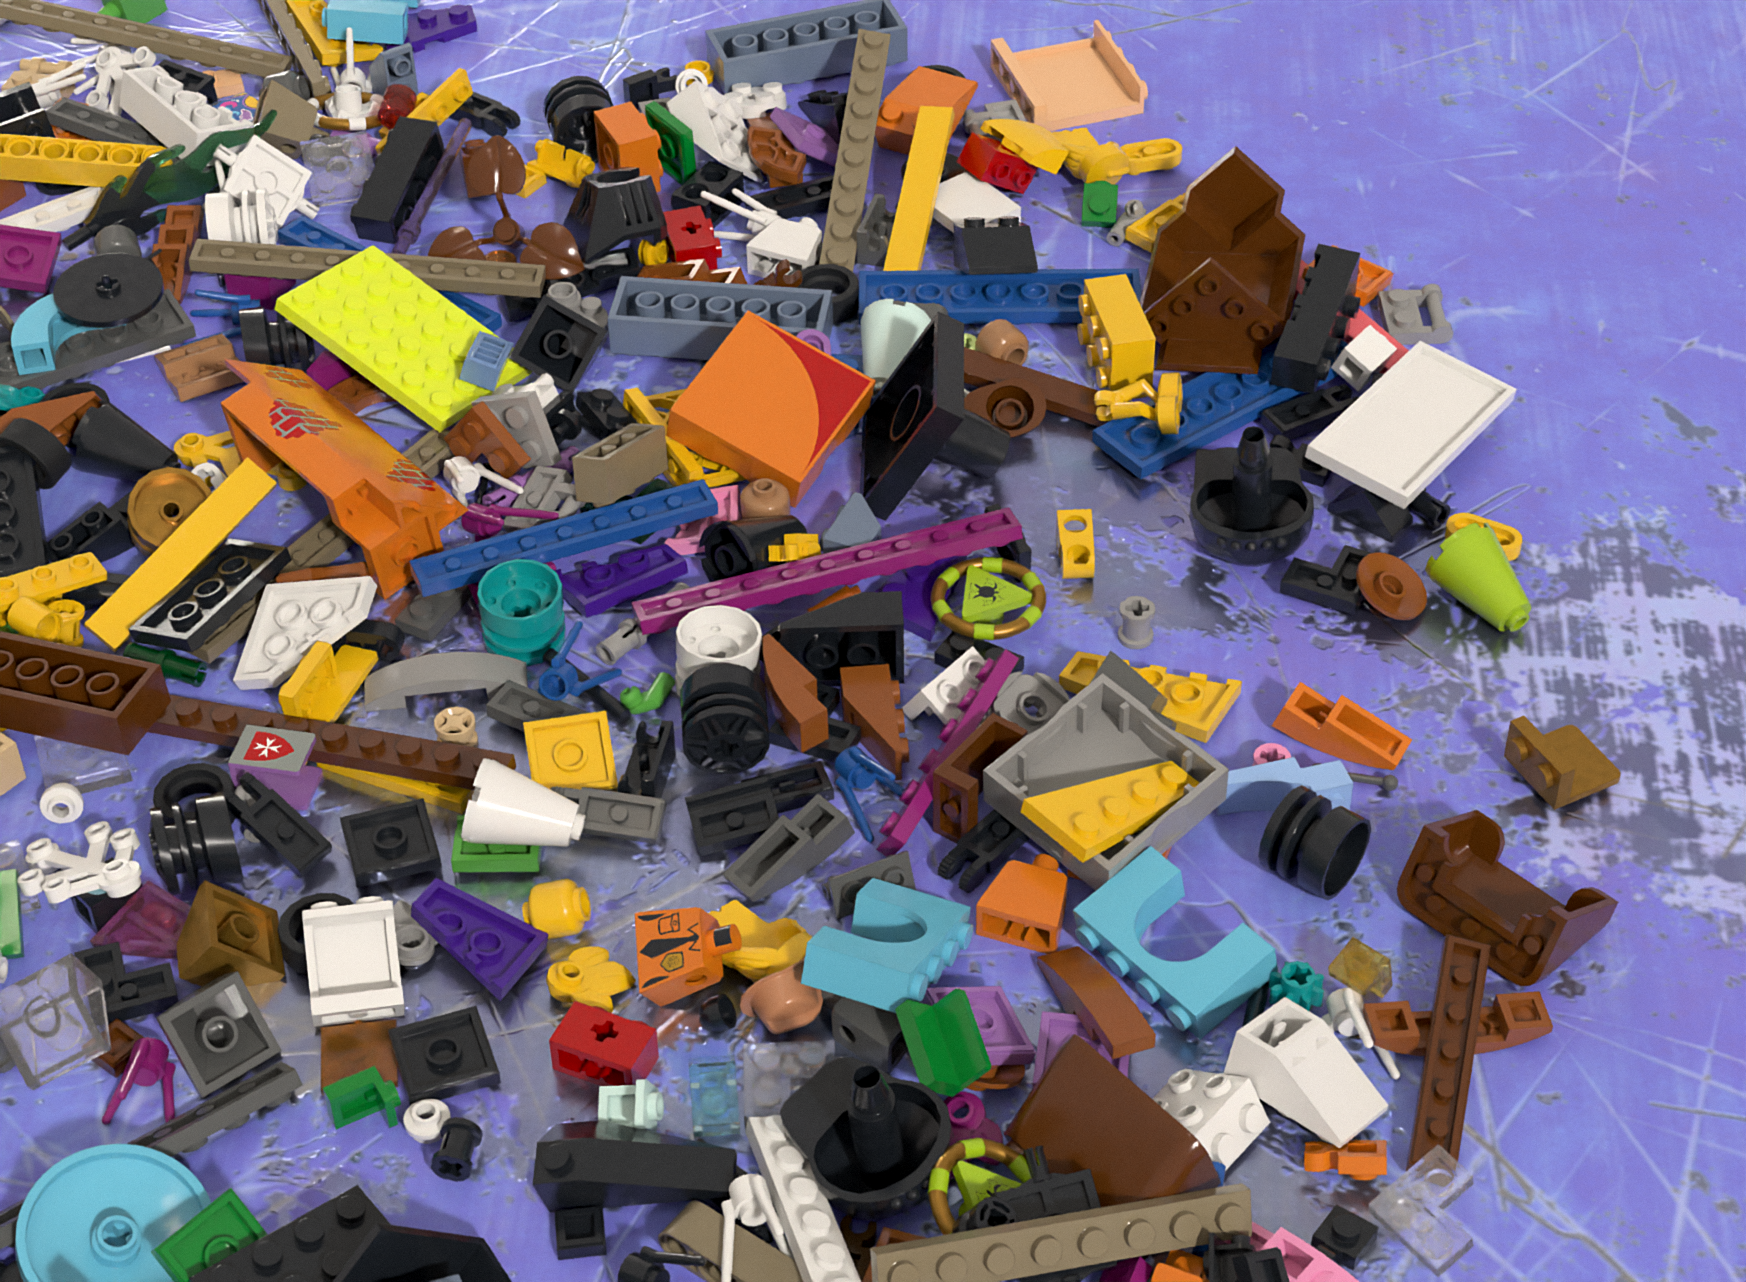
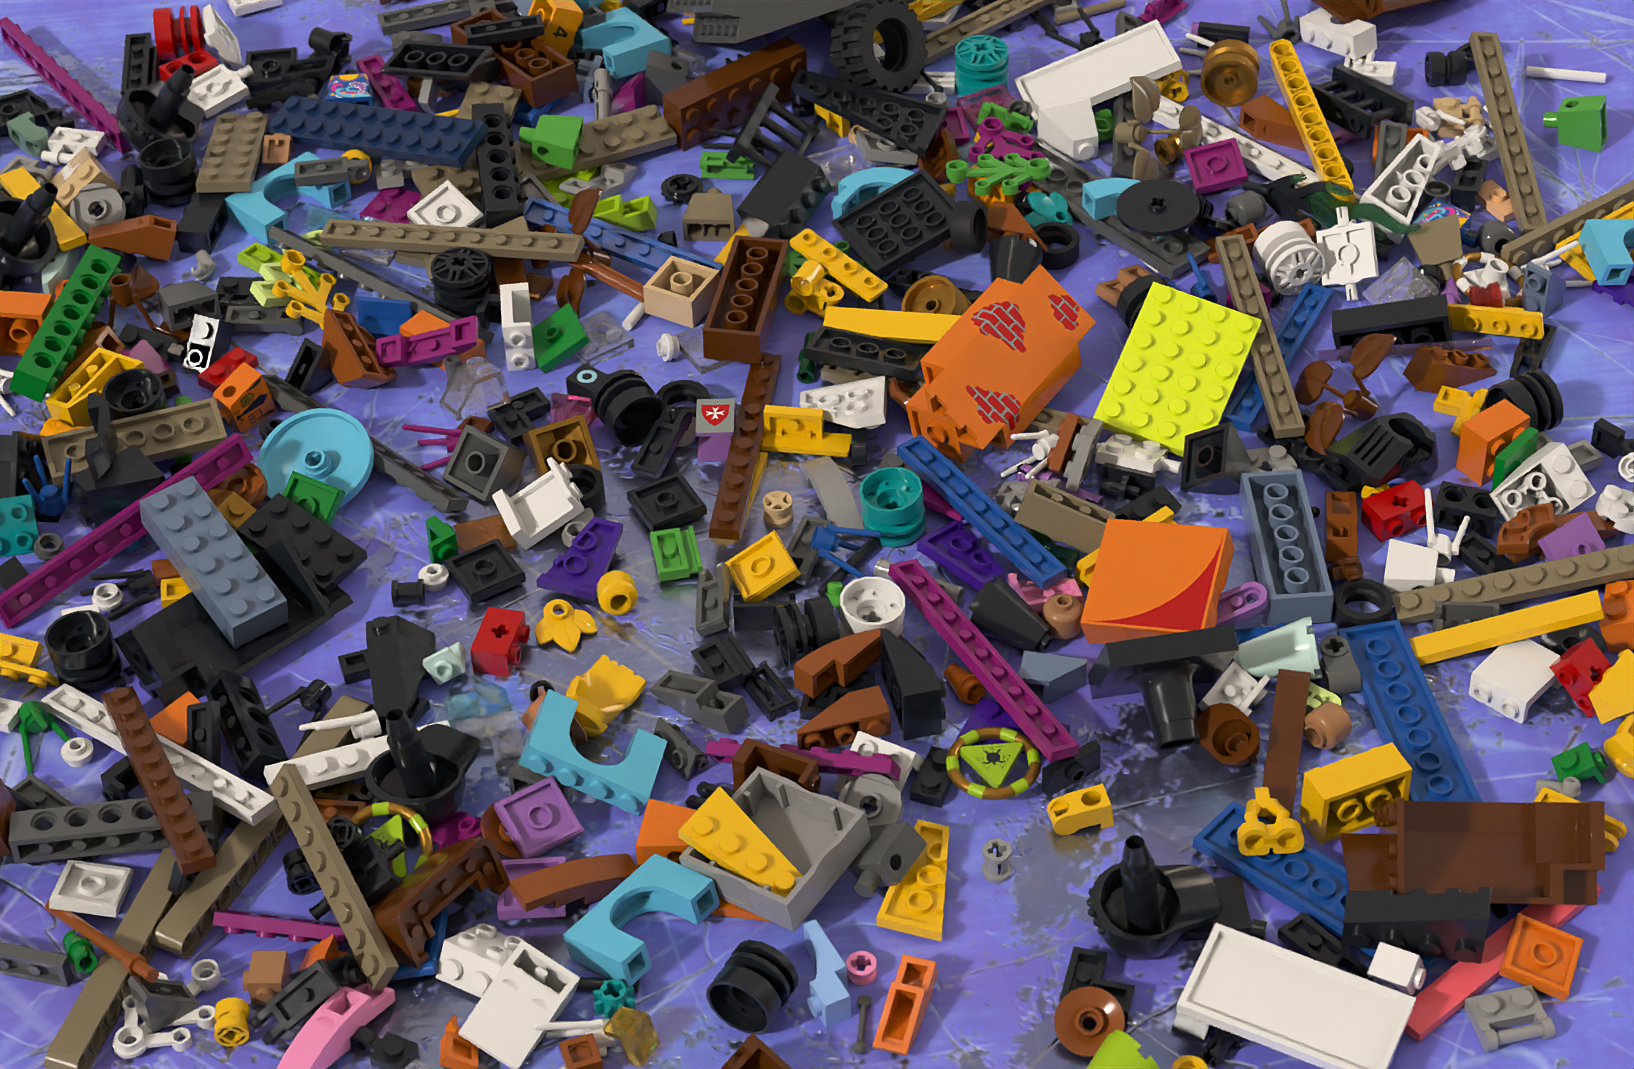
camera: 80 degrees right, 0 degrees up
white plant [17,821,142,904] -> none
medium blue slope [459,331,514,391] -> none
magenta plant [461,503,559,542] -> none
white cone [461,758,586,847] -> none
light grey plate [546,282,581,311] -> none
orange torso [635,907,742,1006] -> none
yellow plate [768,533,821,564] -> none
blue plant [834,746,904,842] -> none
green panel [895,988,992,1097] -> none
black slope [954,216,1038,275] -> none

